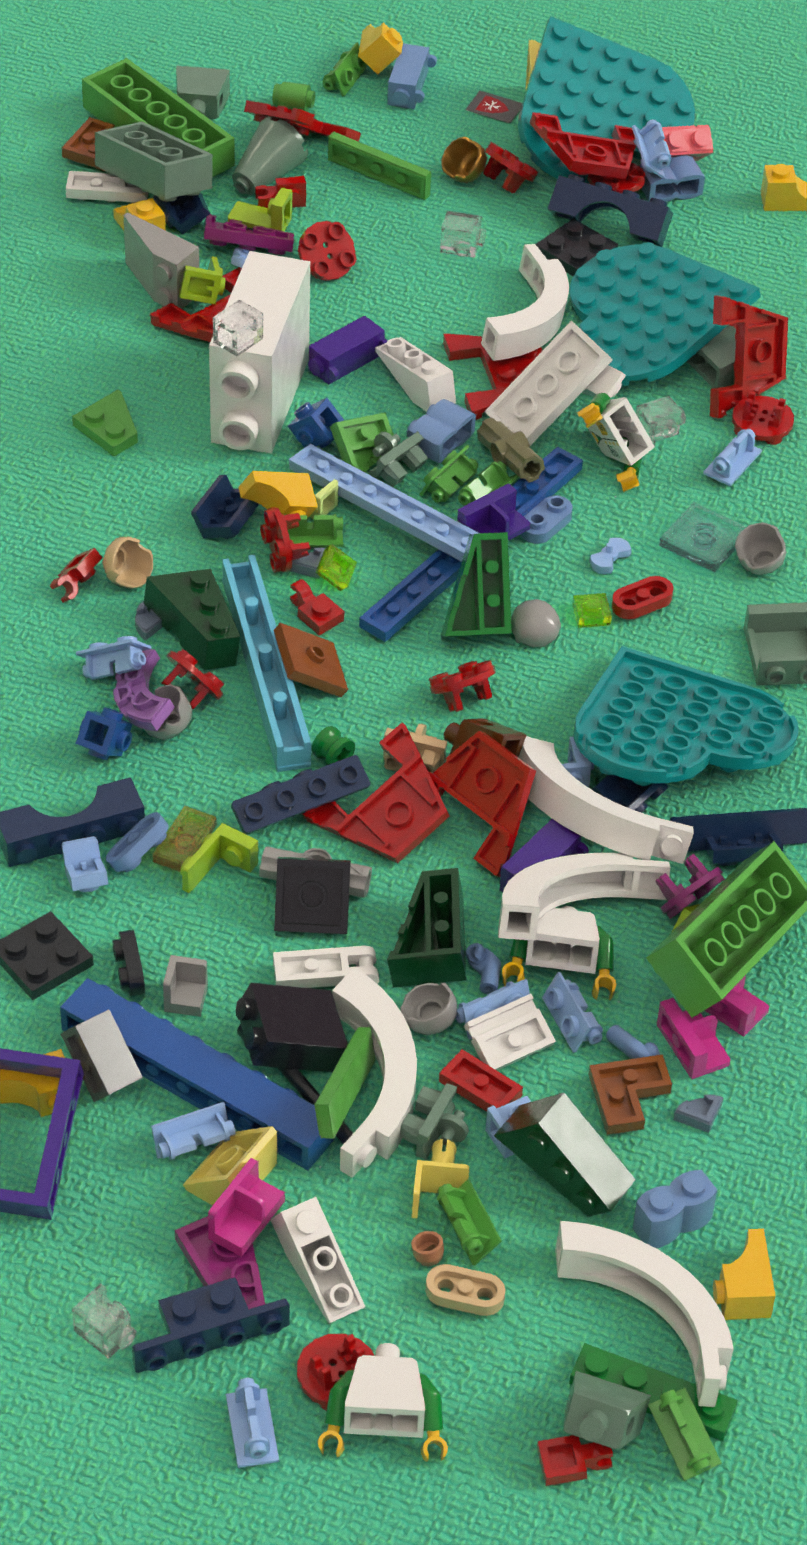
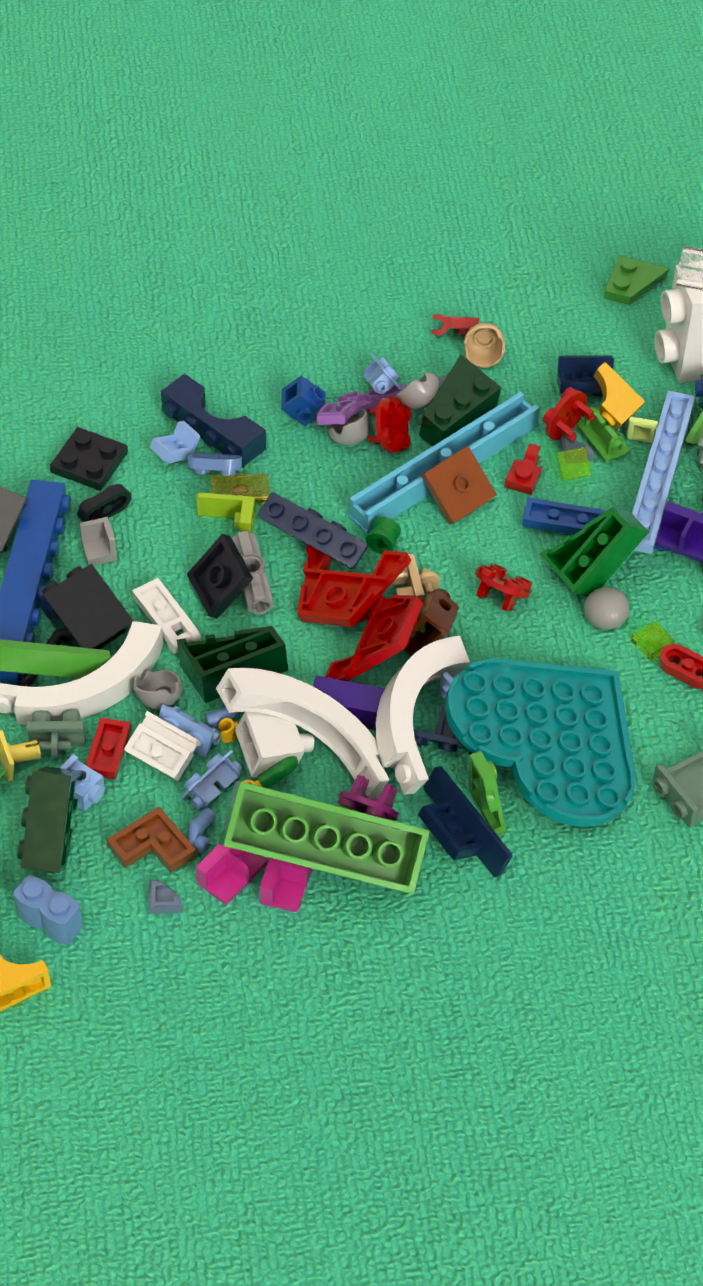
camera: 65 degrees right, 5 degrees up
none -> light grey hair [395,372,439,410]
none -> bright green wing [469,751,506,835]

